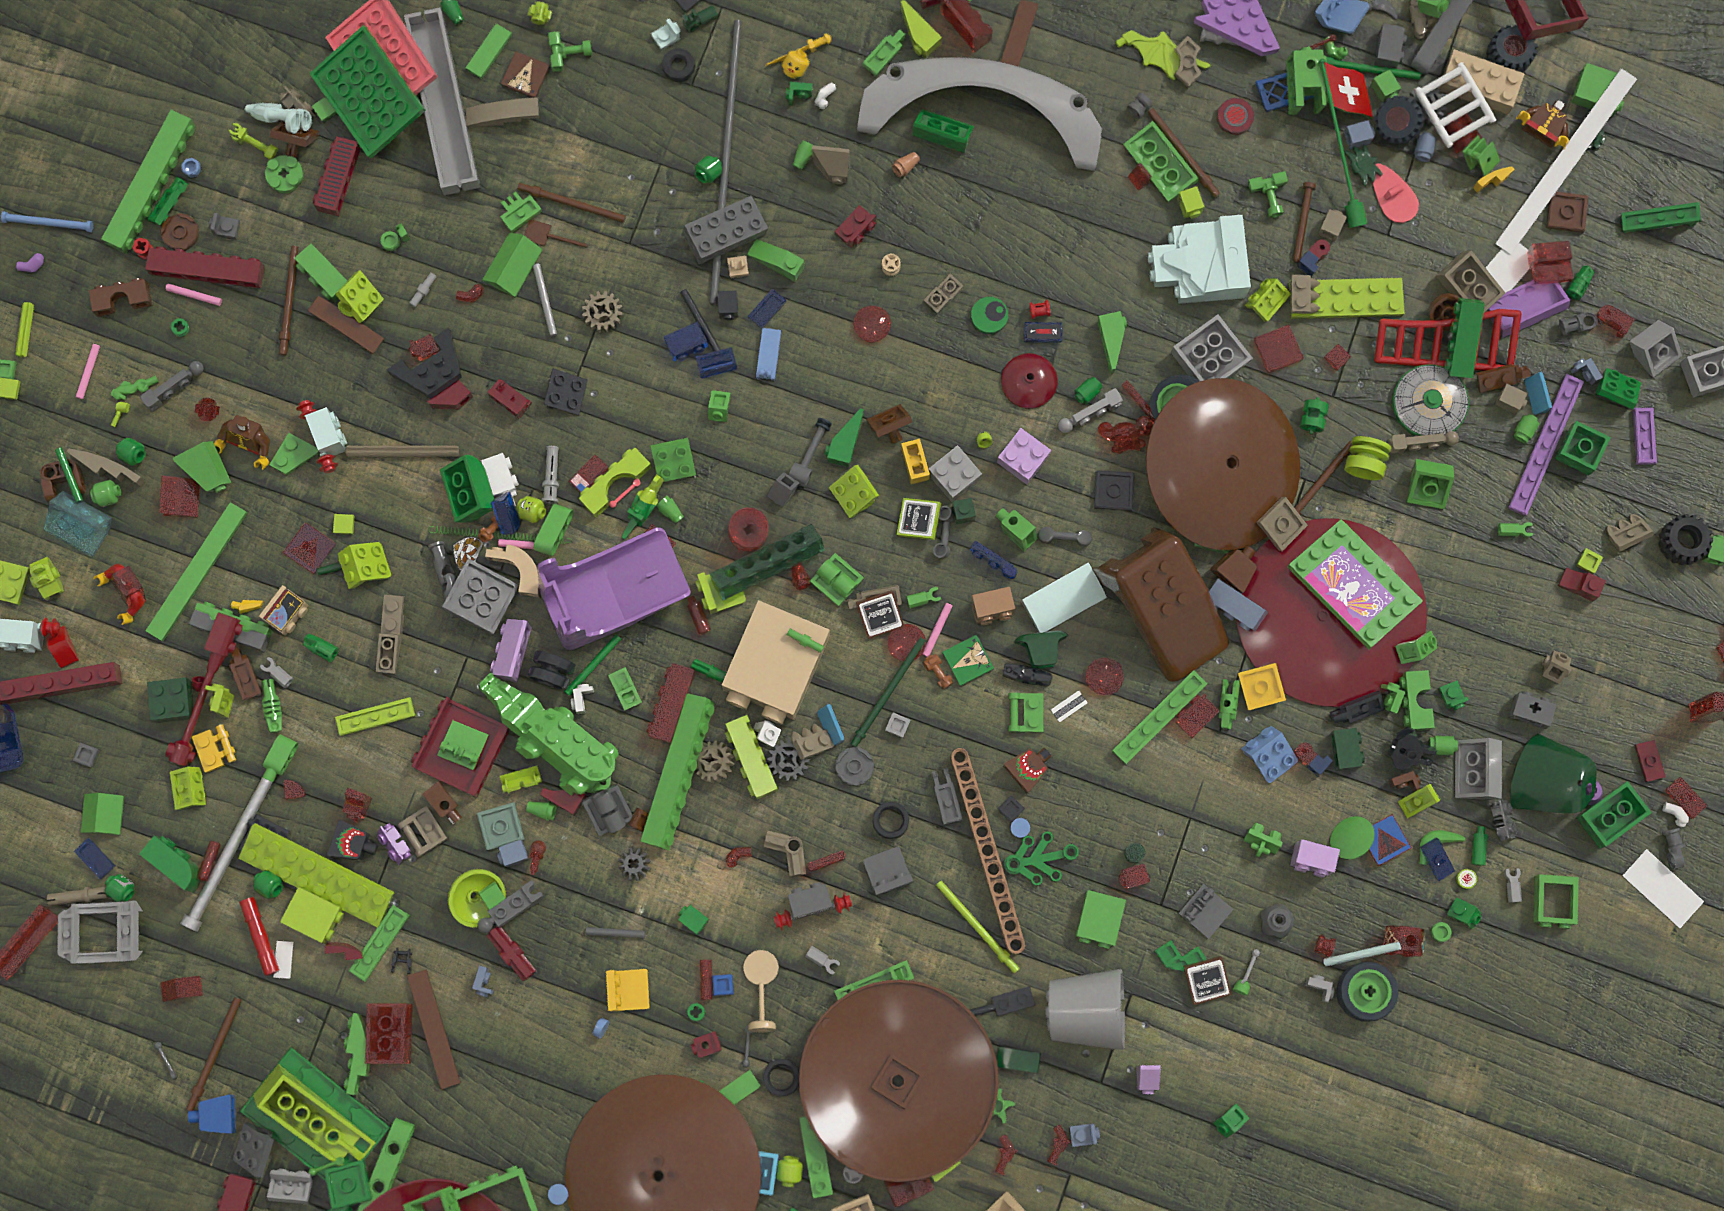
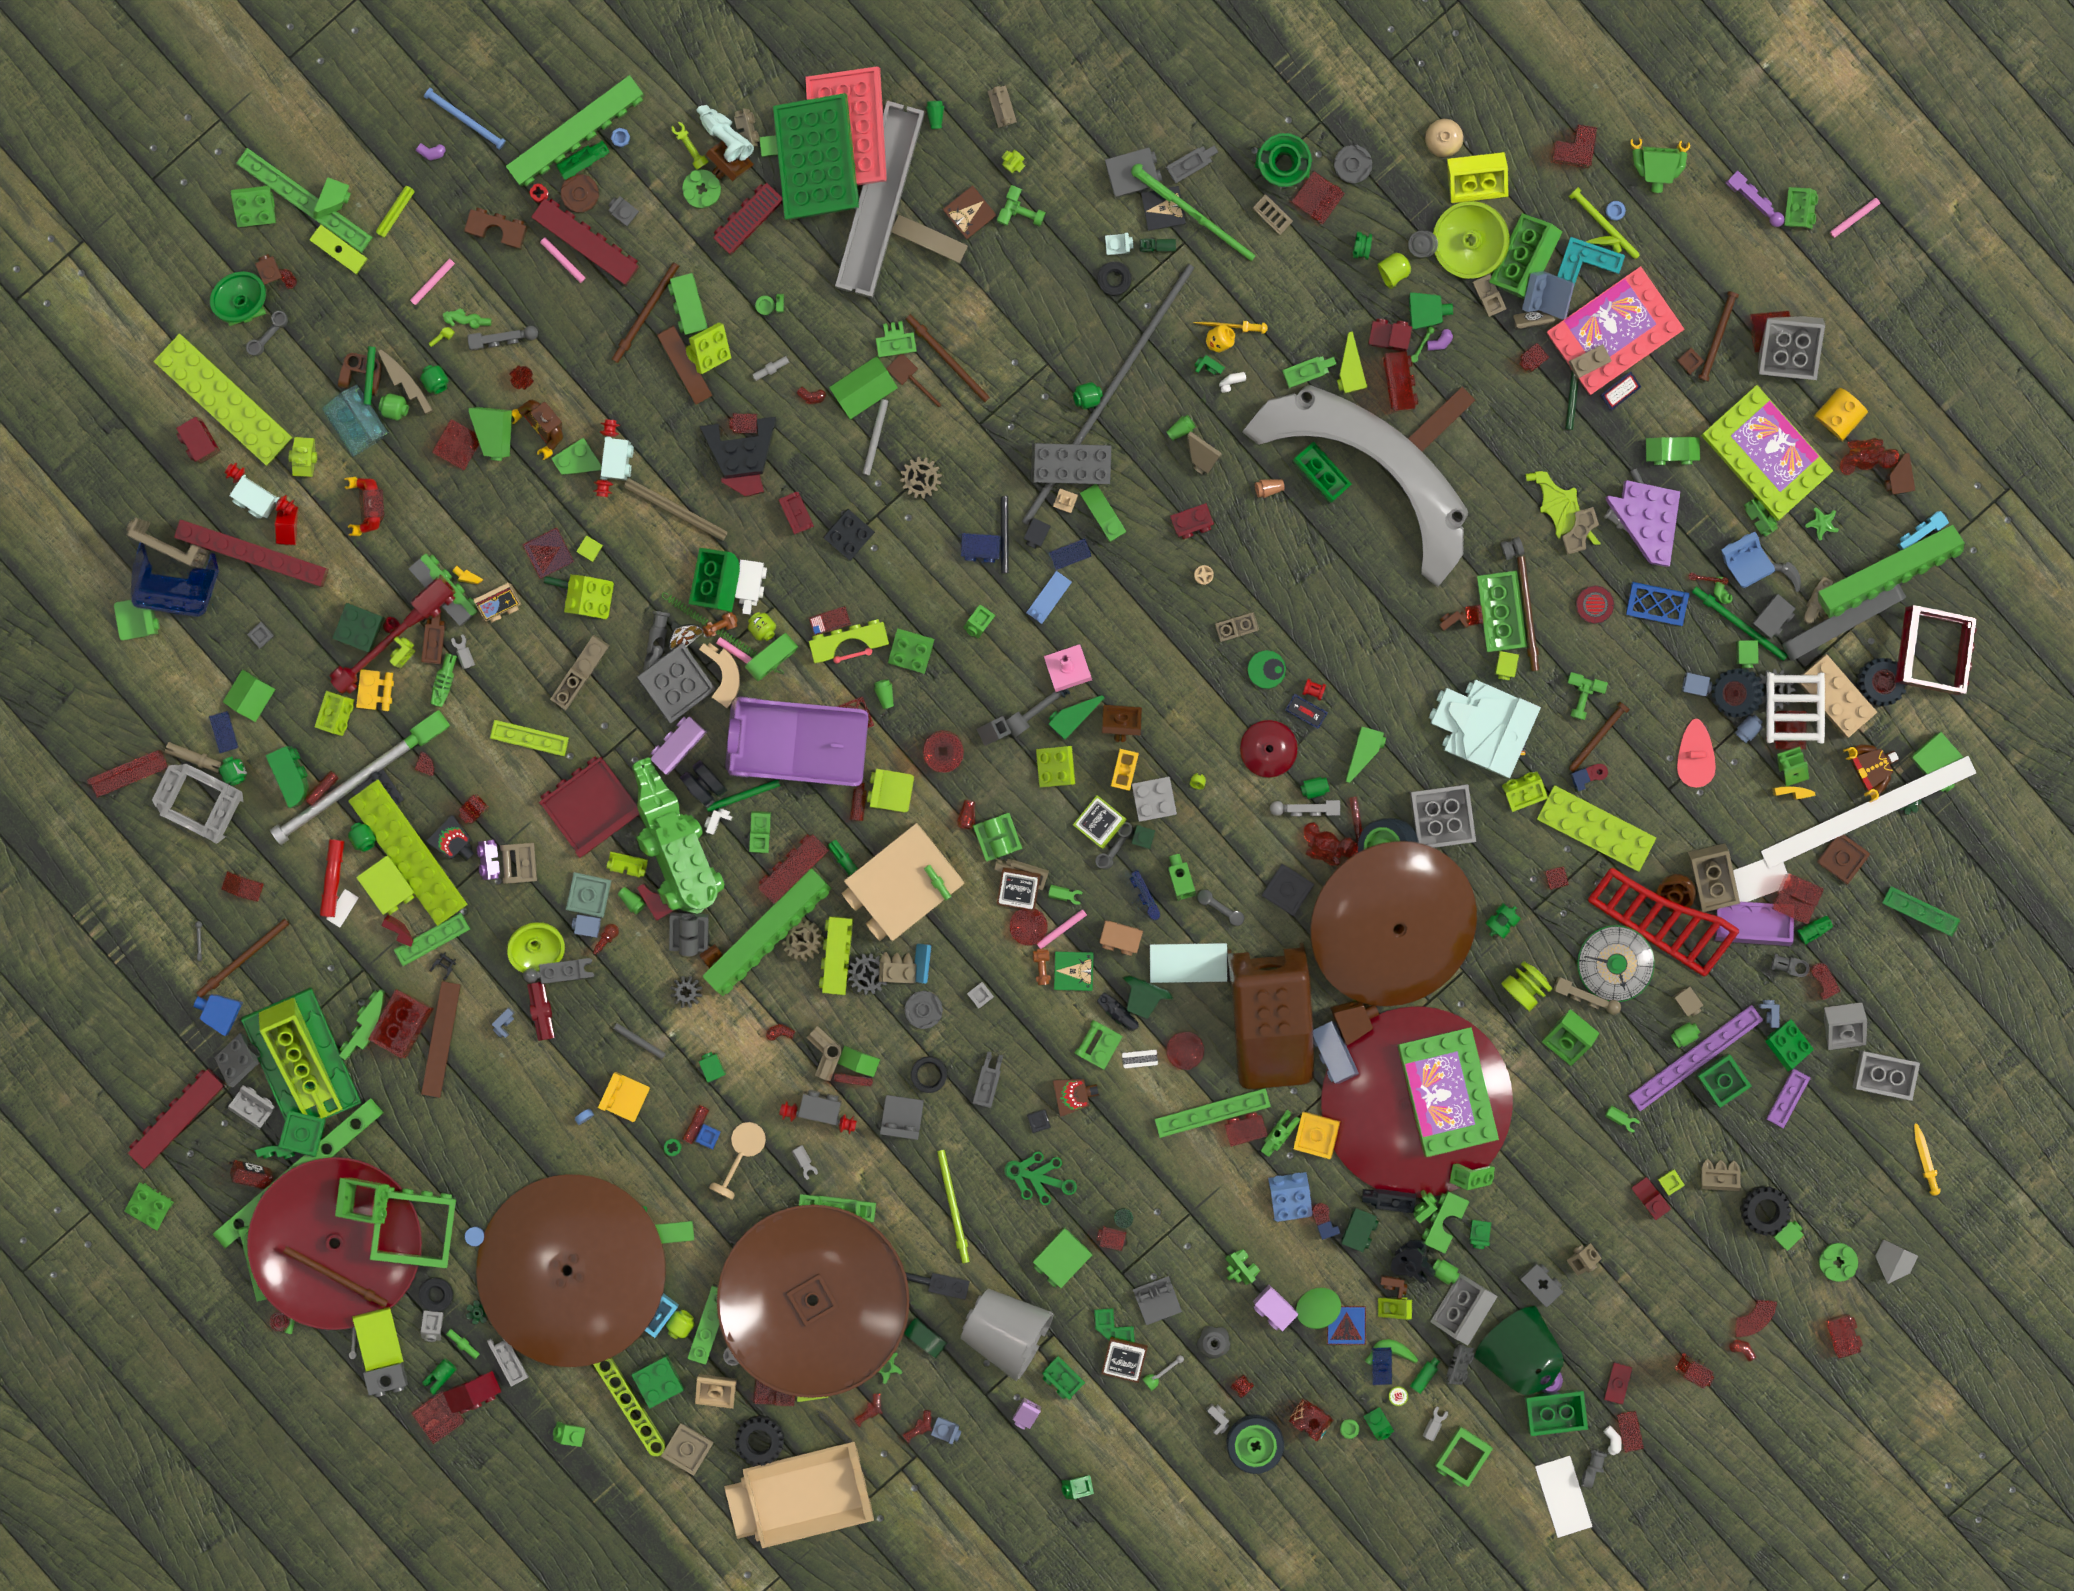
camera: 30 degrees right, 10 degrees up
bright green tile [146,502,247,641] -> none
green bush [171,318,189,337] -> none
green hinge [303,633,339,663] -> none
bright green hinge [309,1157,345,1176] -> none
reddish brown torso [423,781,462,824] -> none
bright green hinge [437,720,489,770] -> none
bright green tile [466,24,512,79] -> none
bright green tile [478,882,506,910] -> none
clear blue slope [491,491,521,535] -> none
light grey pin [541,446,559,504] -> none
animal [621,474,664,540] -> none
dark red brick [691,1031,722,1058] -> none
clear blue slope [695,347,737,378] -> none
clear green brick [710,524,825,600] -> none
dark grey hinge [742,1026,752,1067] -> none
white bracket [753,720,781,747] -> none
black tyre [763,1059,800,1096] -> none
dark green bar [850,637,926,747] -> none
clear red dish [854,305,891,343] -> none
medium nougat beam [951,748,1025,955] -> none
lavender brick [997,428,1051,485] -> none
medium blue tile [1010,818,1030,838] -> none
clear red tile [1254,325,1304,373] -> none
dark tan plate [1257,497,1308,551] -> none
bright green torso [1286,47,1328,115] -> none
dark tan plate [1291,275,1320,314] -> none
reddish brown bar [1295,441,1352,515] -> none
flag [1318,59,1373,228] -> none
dark tan brick [1318,209,1347,242] -> none
light aqua bar [1324,942,1401,966] -> none
dark green piece [1344,144,1382,187] -> none
green brick [1445,298,1485,378] -> none
reddish brown hinge [1476,364,1531,393] -> none
dark azure slope [1524,372,1552,415] -> none
none -> bright green slope [838,1046,880,1077]
none -> green bracket [1042,1356,1085,1400]
none -> bright pink tile [1044,645,1092,692]
none -> reddish brown bracket [1438,611,1469,631]

